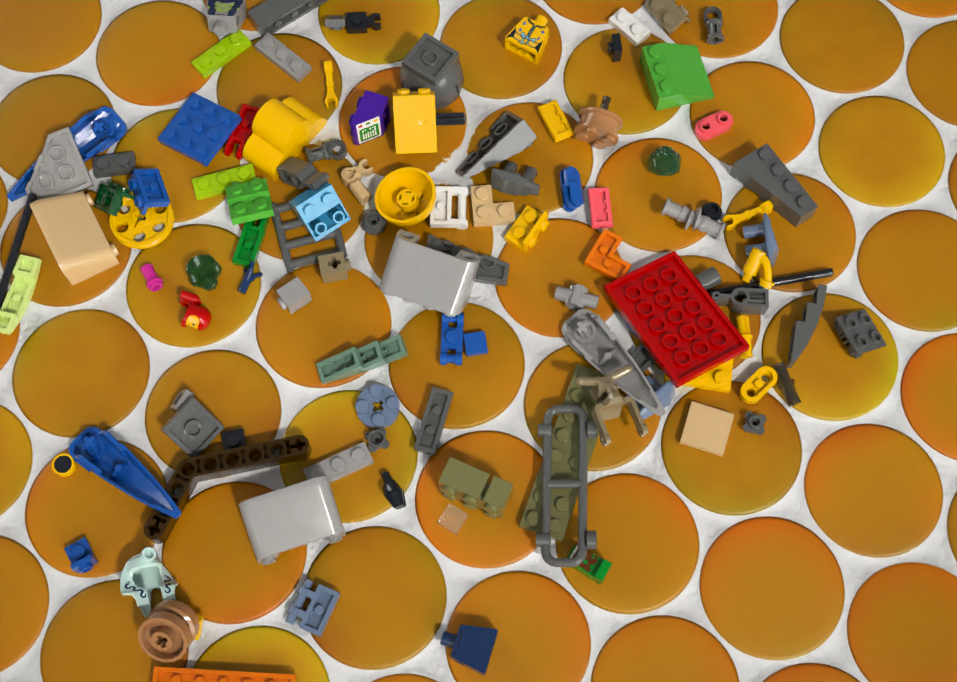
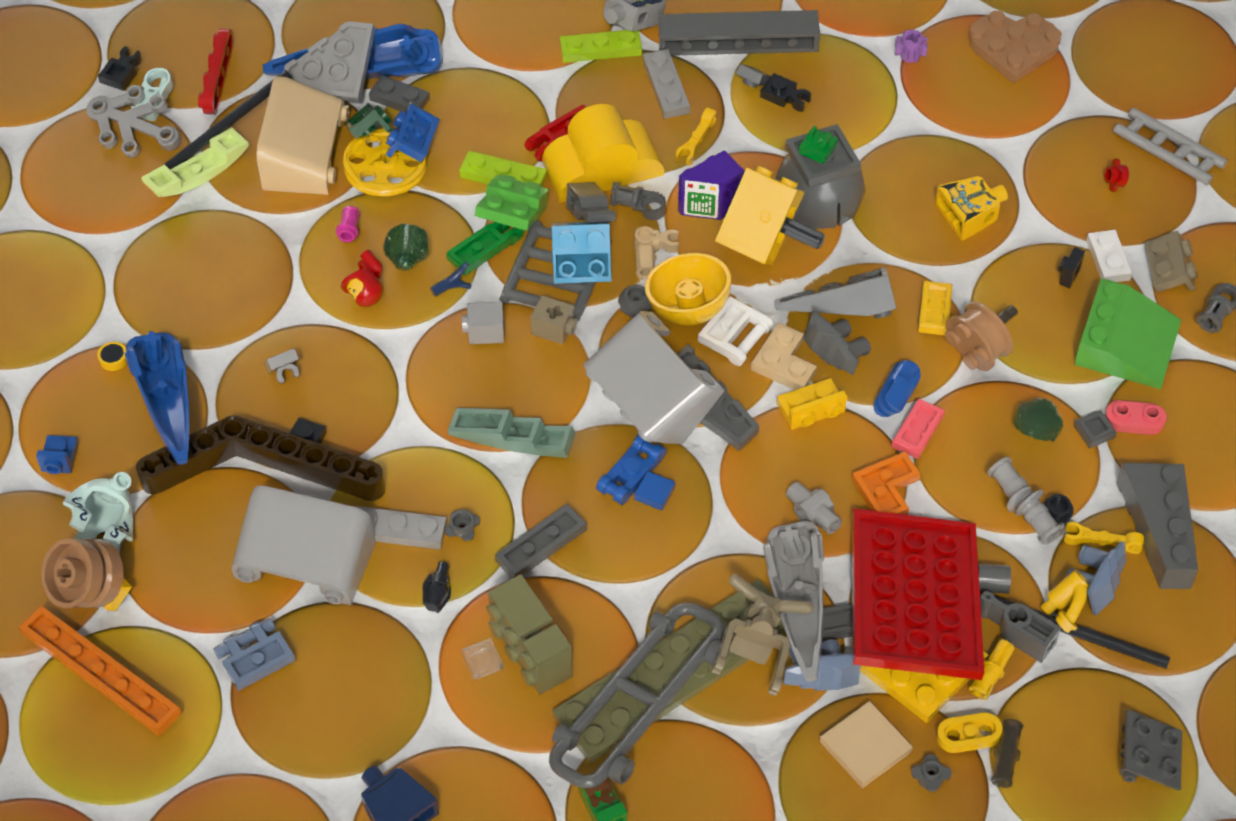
camera: 35 degrees right, 15 degrees down
blue plate [158,92,242,167] -> none
dark grey plate [160,397,225,458] -> none
sand blue plate [355,384,400,429] -> none
dark grey slope [787,284,827,368] -> none
none -> green tile [799,126,838,164]
none -> dark grey tile [1074,410,1117,449]

